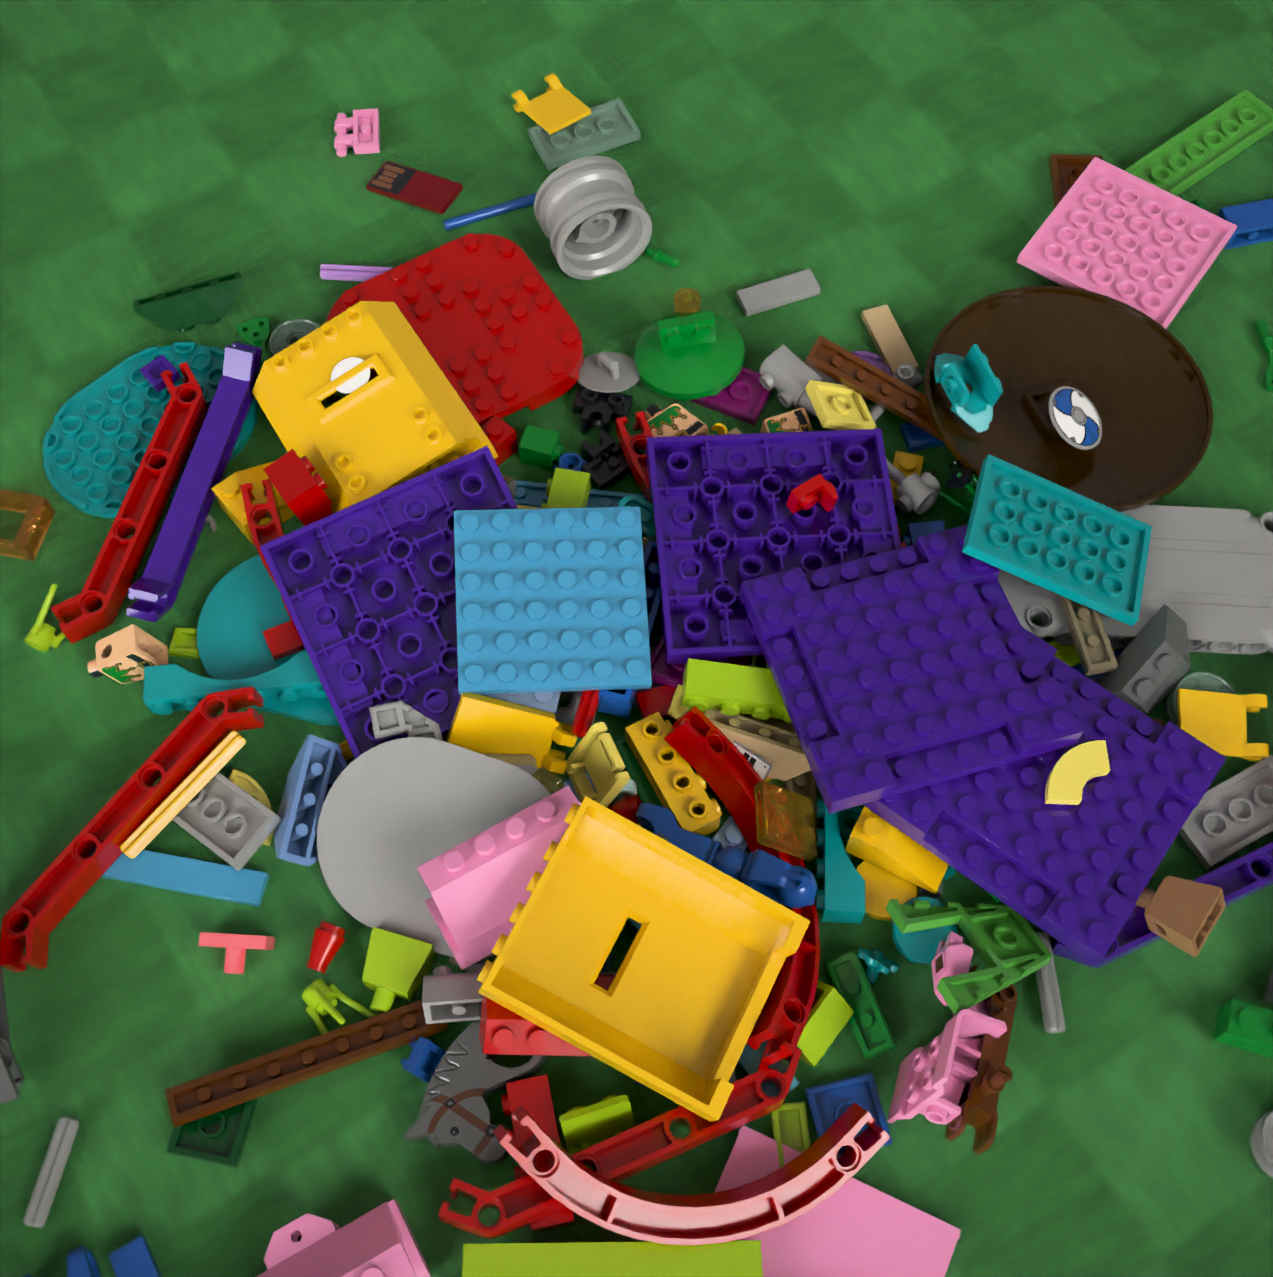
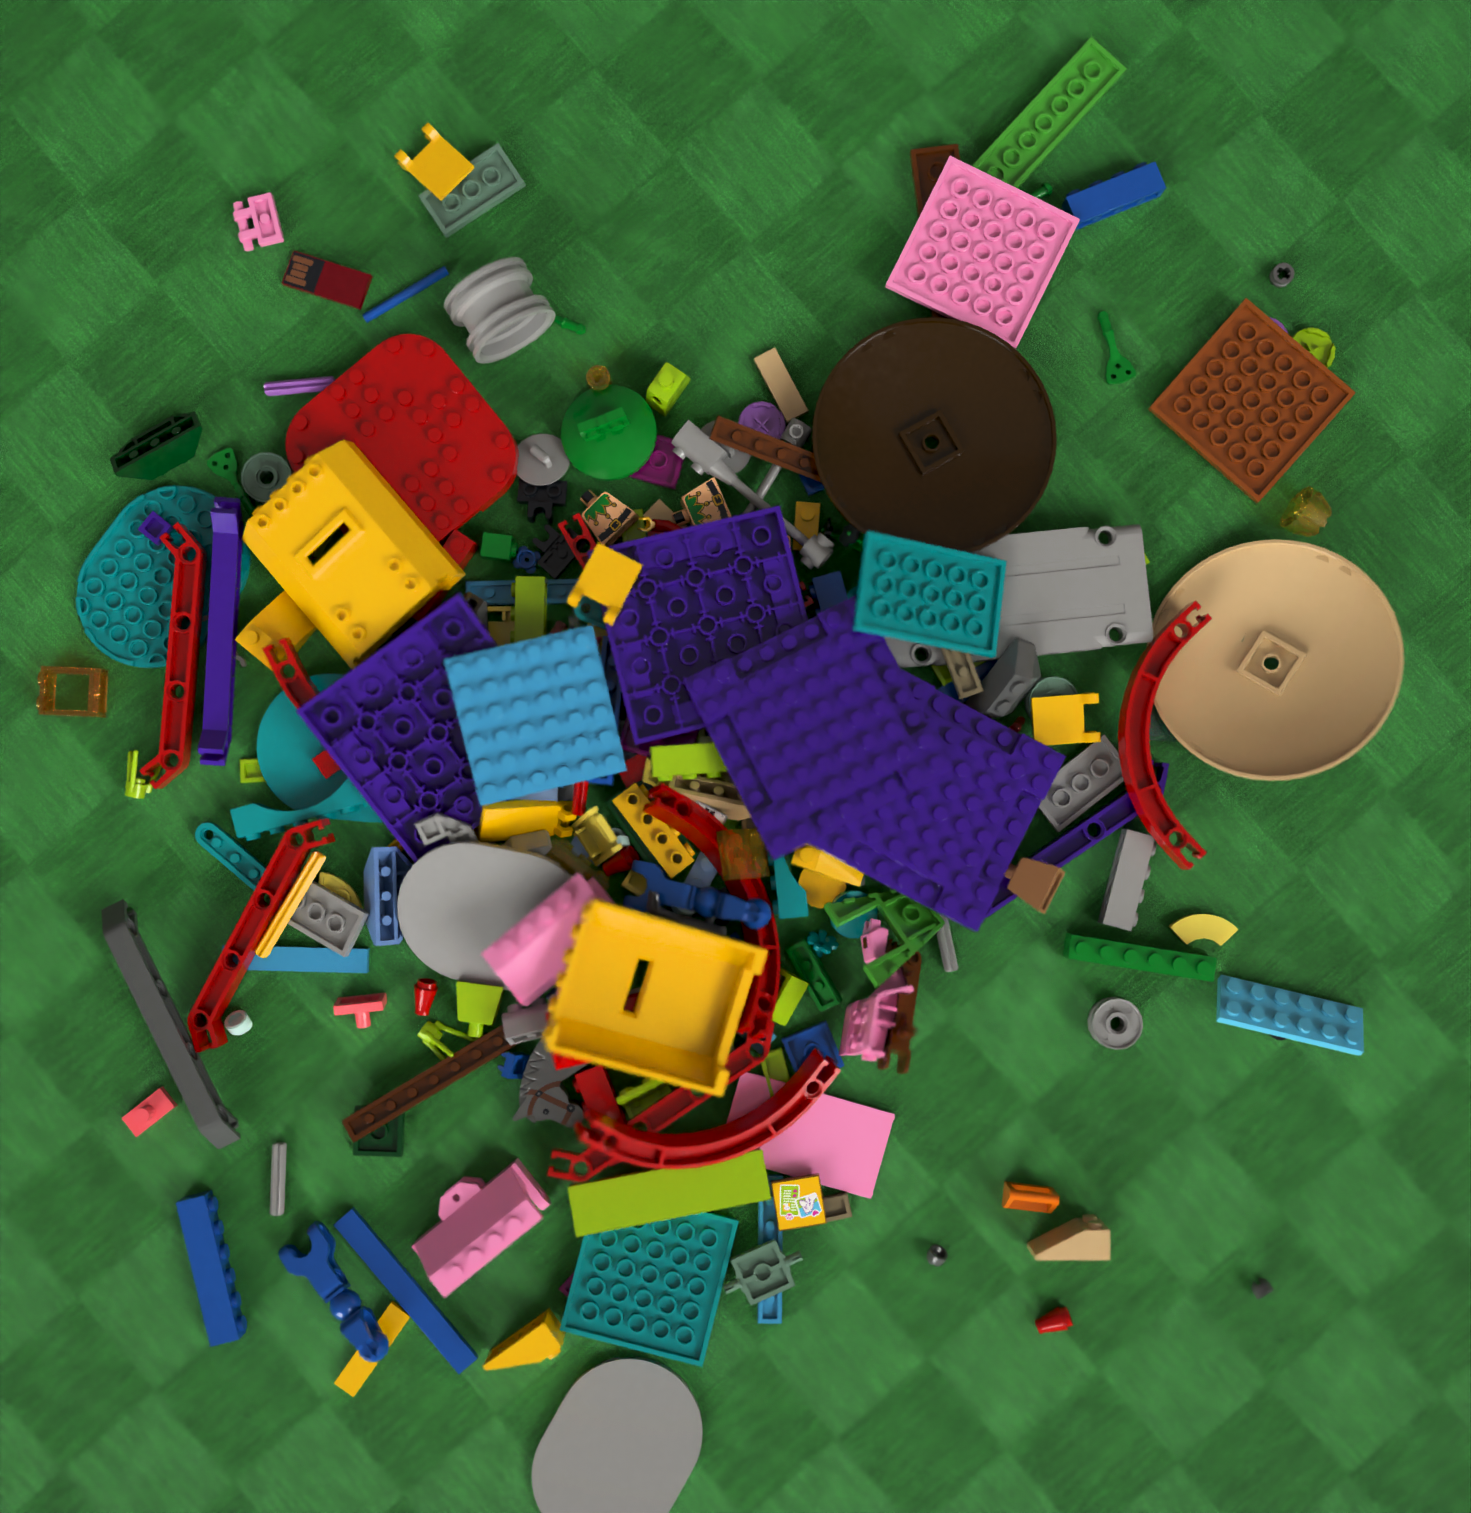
camera: 10 degrees left, 25 degrees up
light nougat torso [87,624,169,684] -> none
red slope [263,449,332,526] -> none
white sticker [331,357,370,393] -> none
light grey tile [736,269,821,317] -> none
red bracket [786,473,838,514] -> none
light yellow tile [805,380,876,430] -> none
teal piece [934,343,1004,433] -> none
light yellow tile [1045,740,1110,805] -> none
shield [1048,386,1102,450] -> none
none -> teal plate [195,822,267,890]
none -> light aqua tile [224,1010,253,1035]
none -> yellow flag [567,543,643,626]
none -> lime torso [646,362,691,417]

